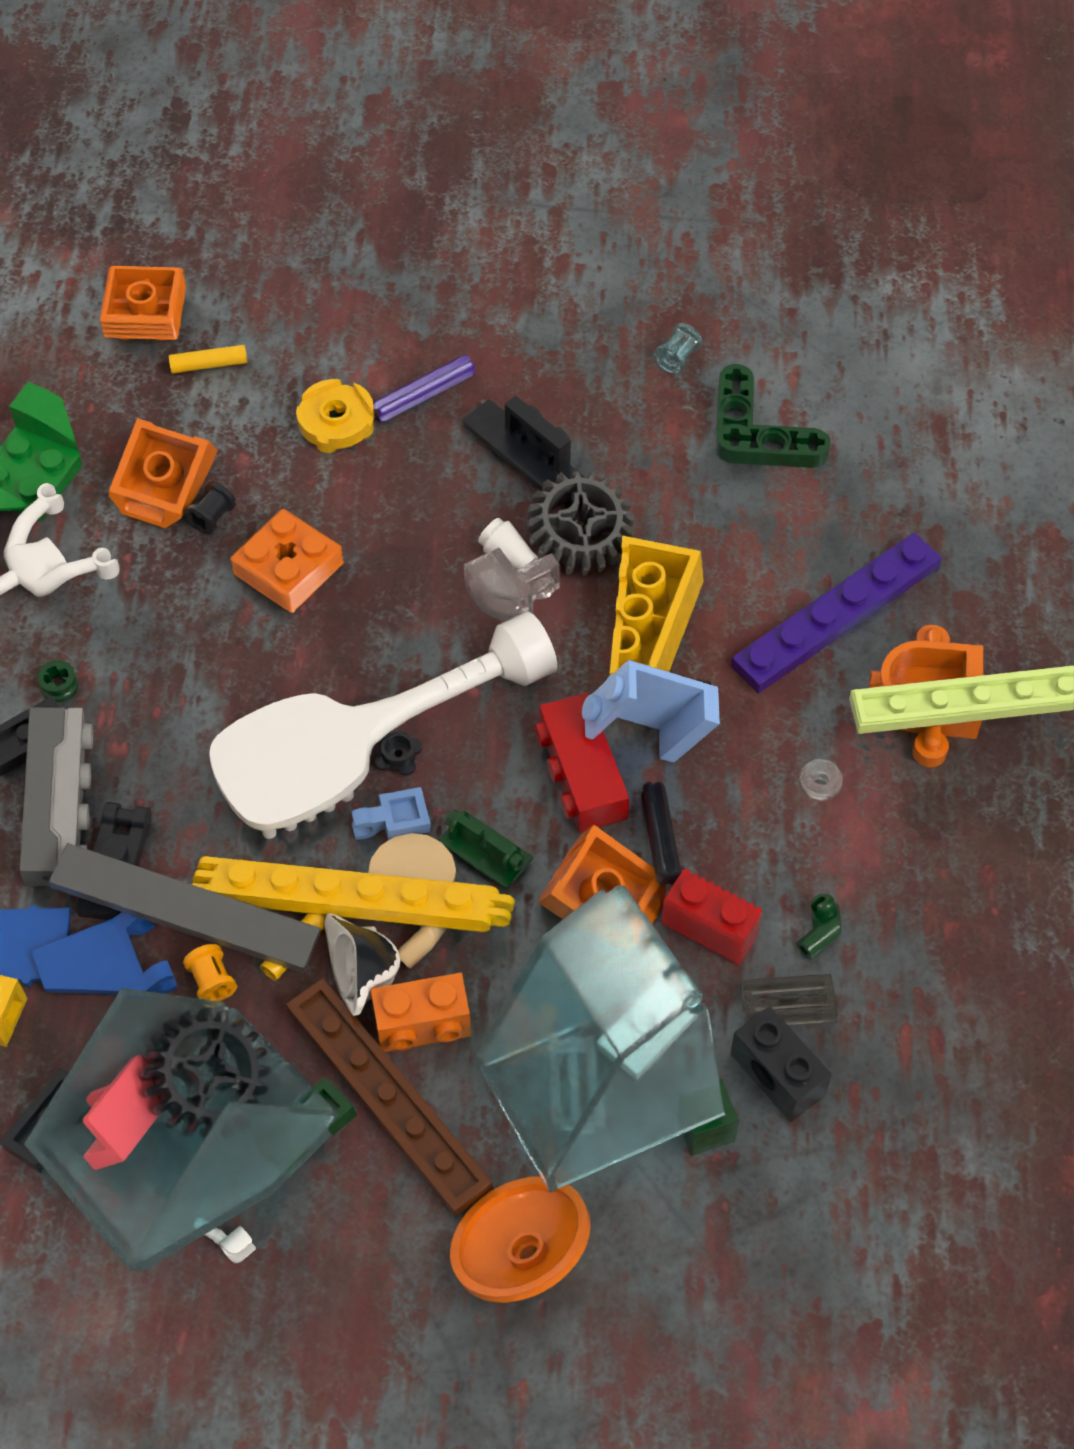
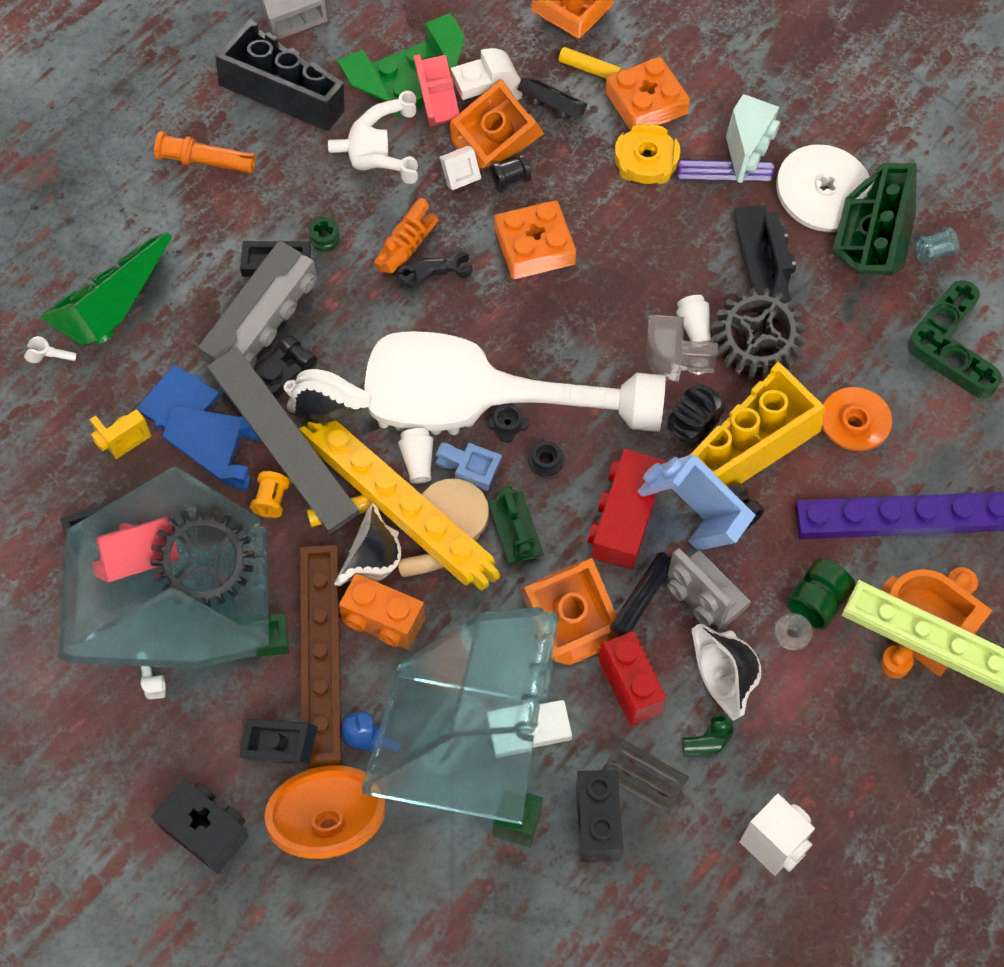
camera: 35 degrees right, 5 degrees up
none -> black brick [151,779,249,875]
none -> black plate [239,719,318,766]
none -> hat [284,369,372,424]
none -> blue piece [341,711,406,756]
none -> orange hinge [373,197,439,273]
none -> black arm [398,252,473,288]
none -> white cone [398,428,433,484]
none -> coral panel [414,54,460,127]
none -> white tile [440,145,481,190]
none -> white brick [451,48,522,100]
none -> black plate [517,78,588,119]
none -> black plate [528,441,564,477]
none -> orange brick [605,57,691,131]
none -> light grey bracket [666,548,751,633]
none -> black gear [667,383,725,445]
none -> white hat [691,624,761,721]
none -> light aqua slope [726,94,780,183]
none -> white brick [740,794,815,876]
none -> white piece [776,145,870,232]
none -> dark green wheel [786,558,856,630]
none -> orange dish [822,387,892,451]
none -> dark green wedge [833,163,917,275]

